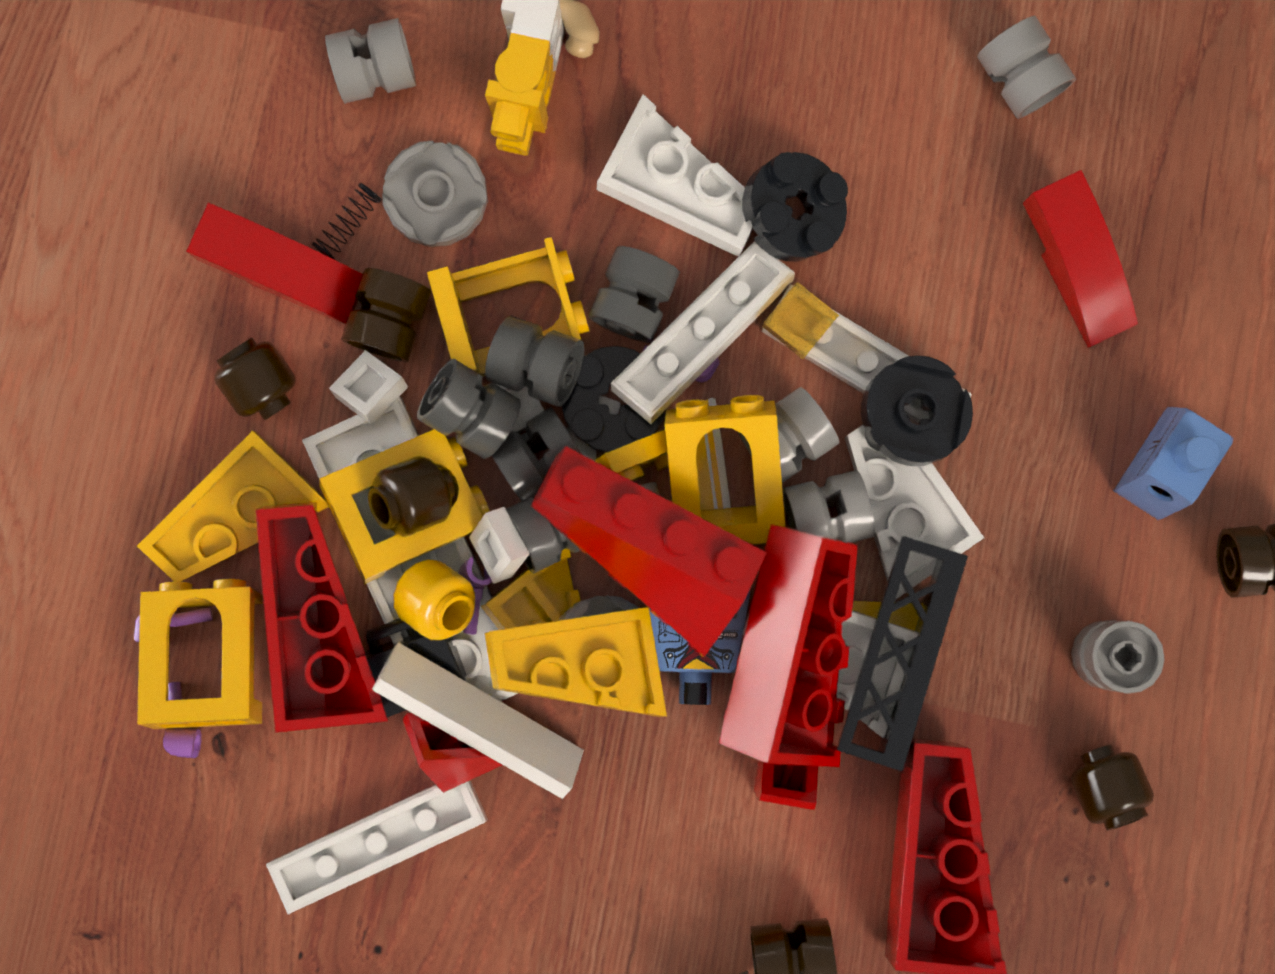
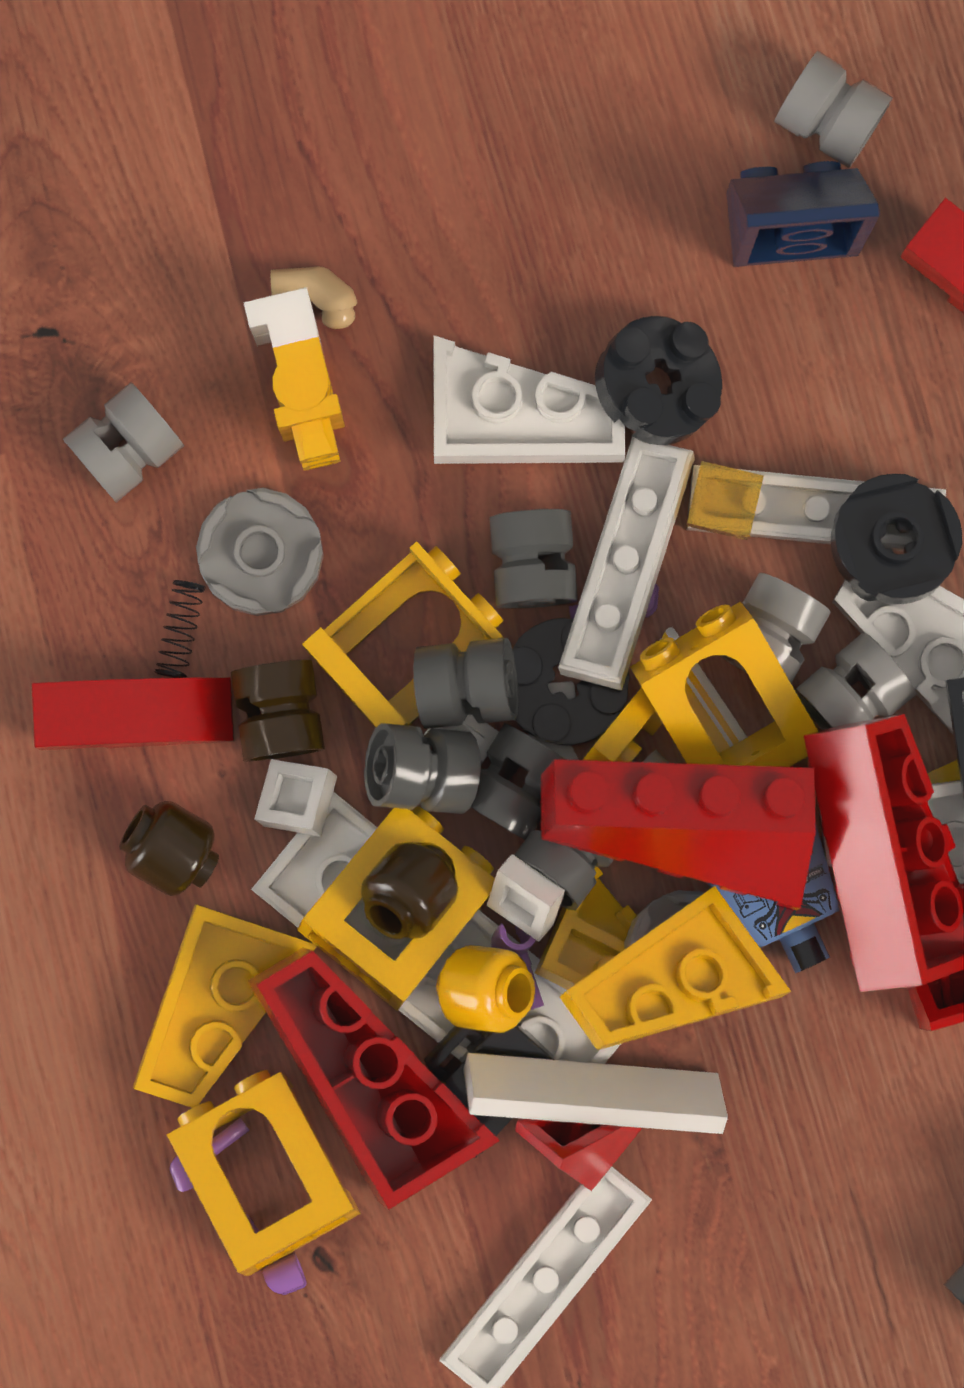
camera: 25 degrees left, 0 degrees up
none -> dark blue slope [726,161,880,267]

